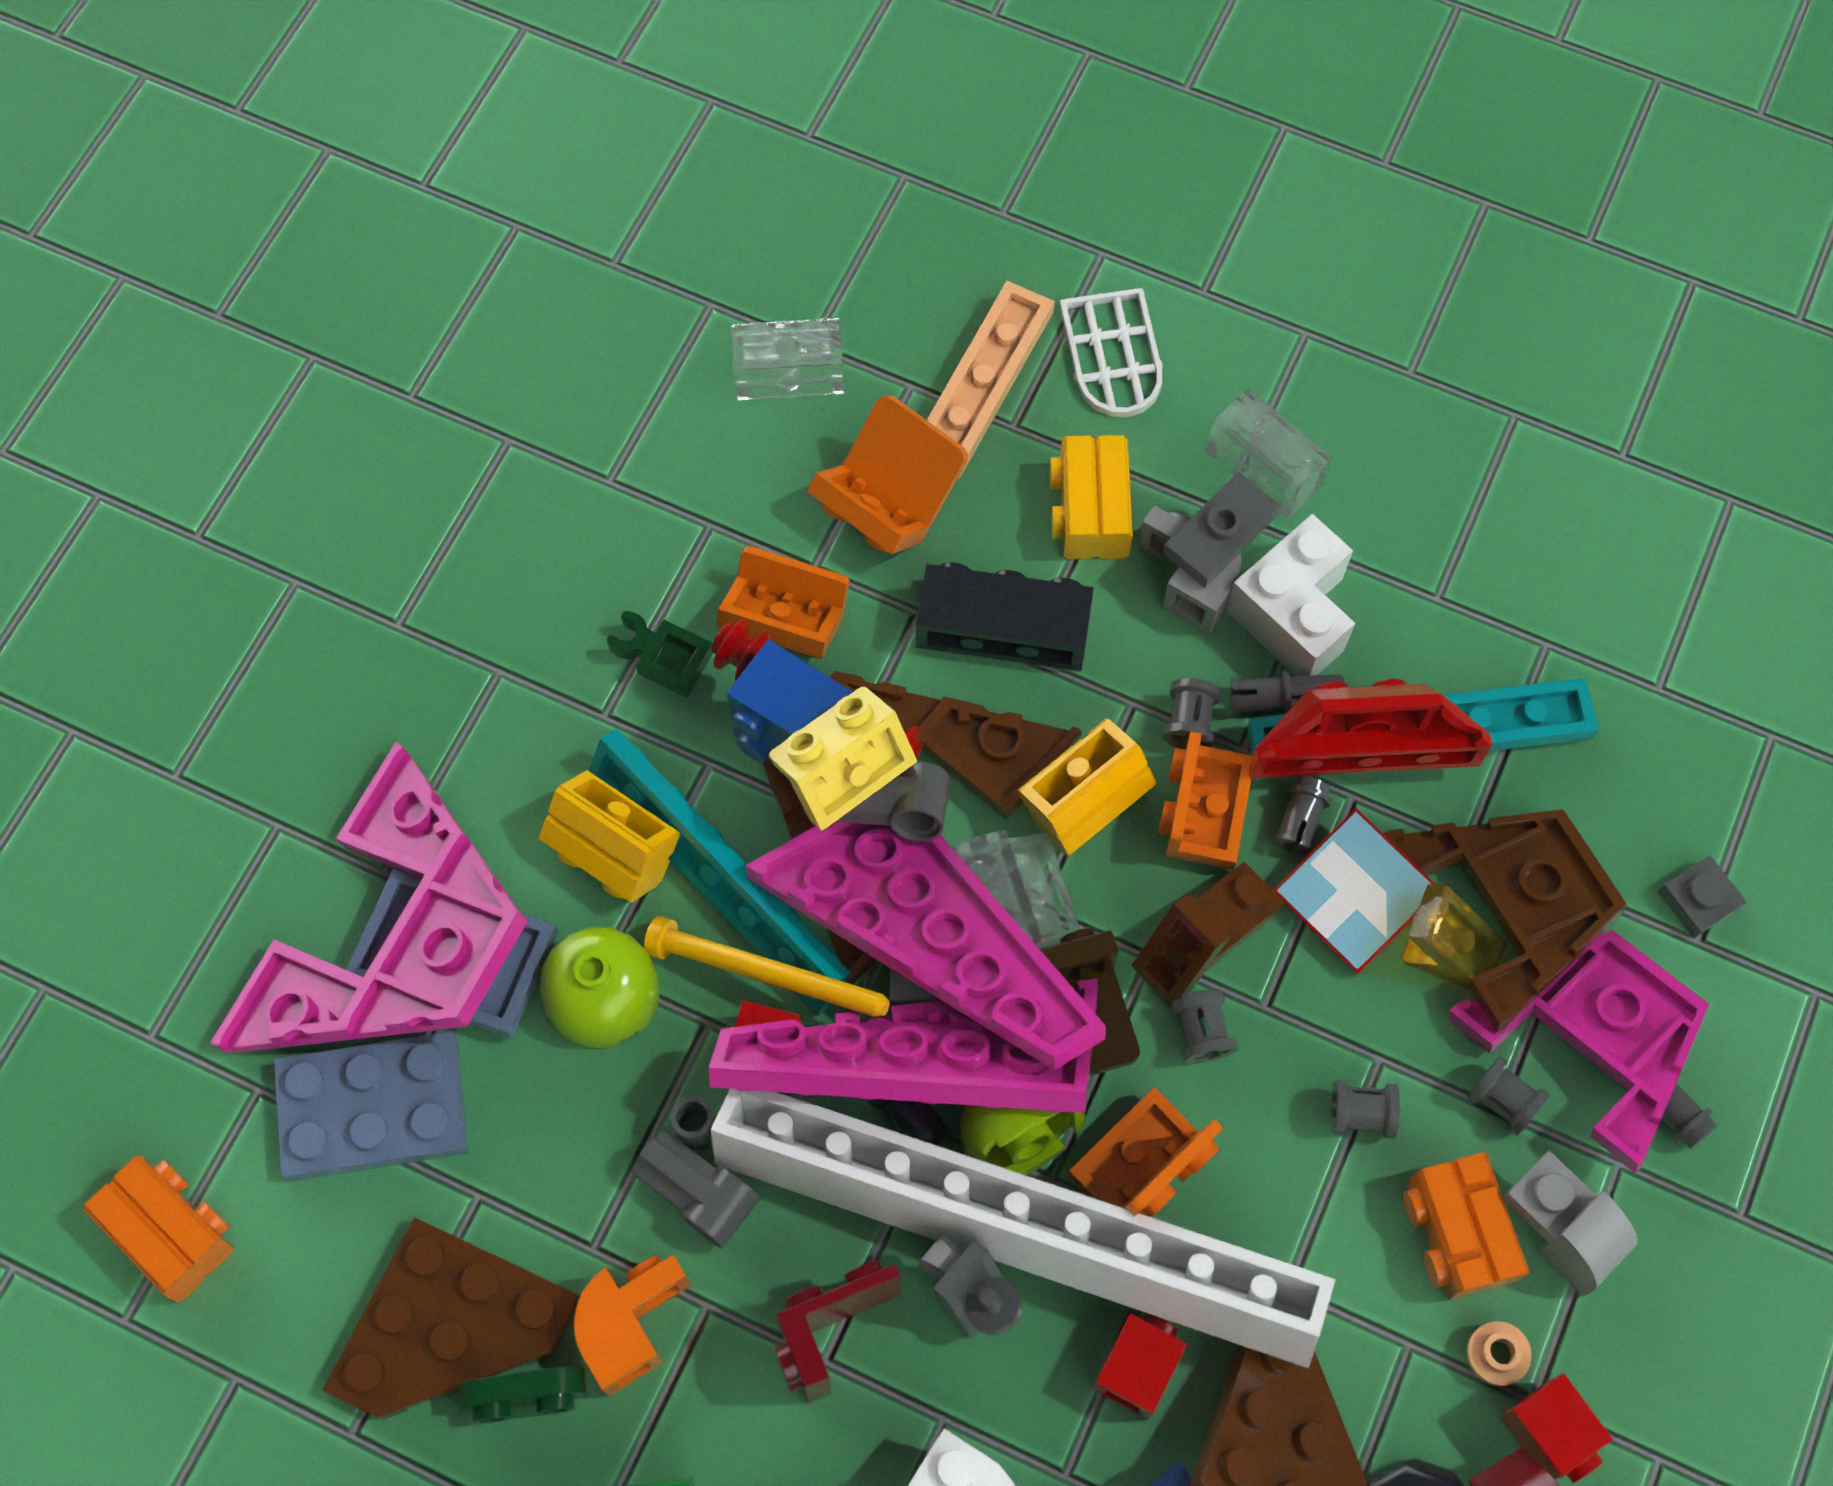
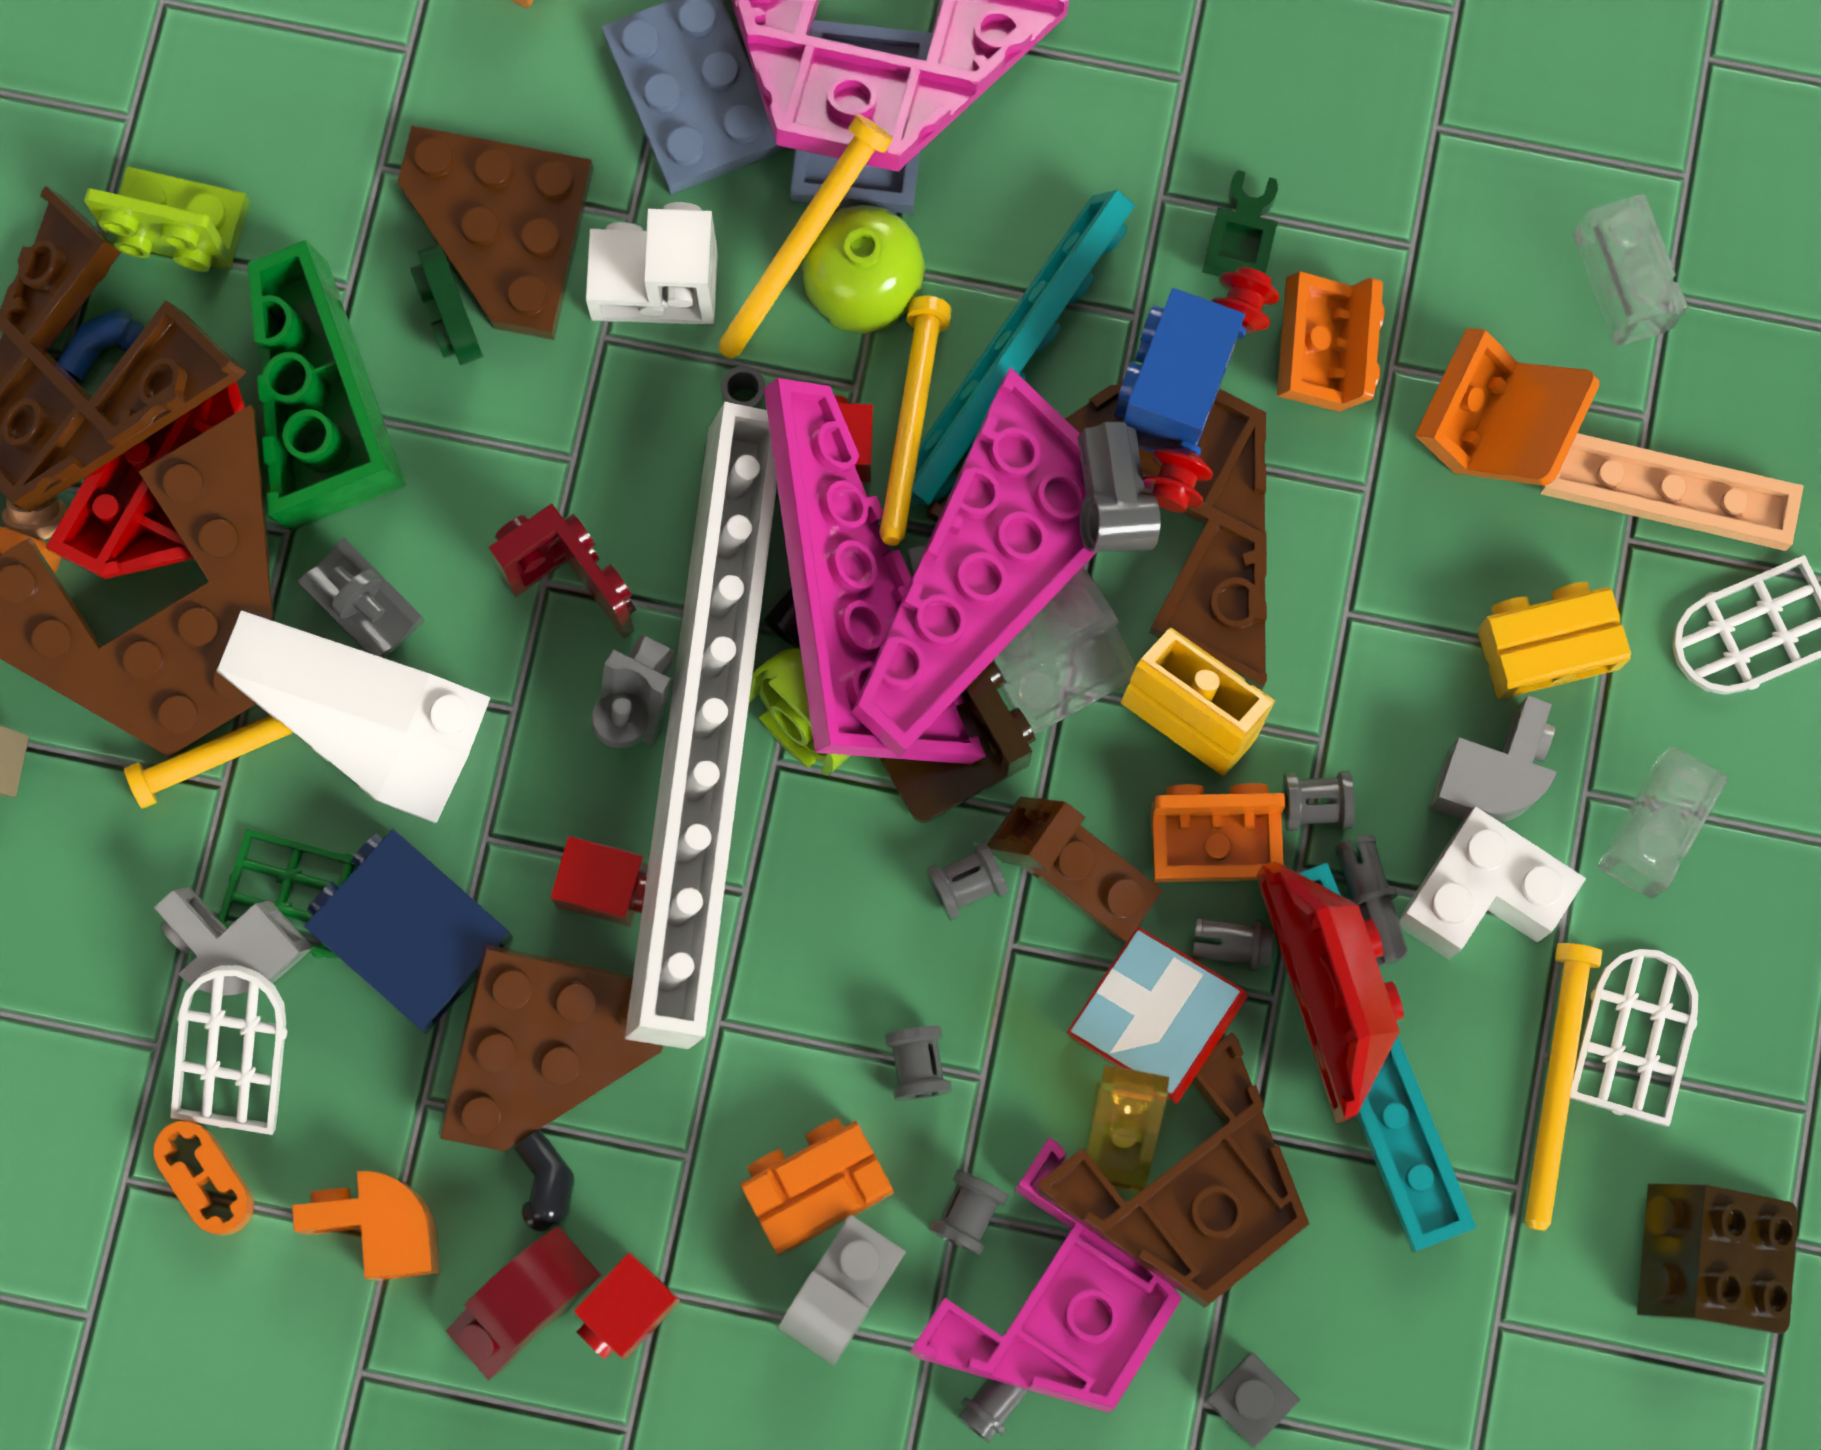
camera: 75 degrees right, 10 degrees up
yellow brick [538,770,680,903] -> none
orange brick [574,1254,691,1397] -> none
dark grey piece [631,1130,761,1249] -> none
light yellow bracket [769,687,918,831] -> none
black brick [916,562,1094,671] -> none
orange bracket [1066,1087,1223,1217] -> none
dark grey plate [1163,471,1281,588] -> none
light nougat plate [1467,1321,1532,1386] -> none
none -> white brick [586,202,718,325]
none -> yellow bar [718,114,894,359]
none -> yellow bar [1525,943,1603,1231]
none -> white window [1570,949,1698,1127]
none -> dark brown bracket [1637,1183,1798,1334]

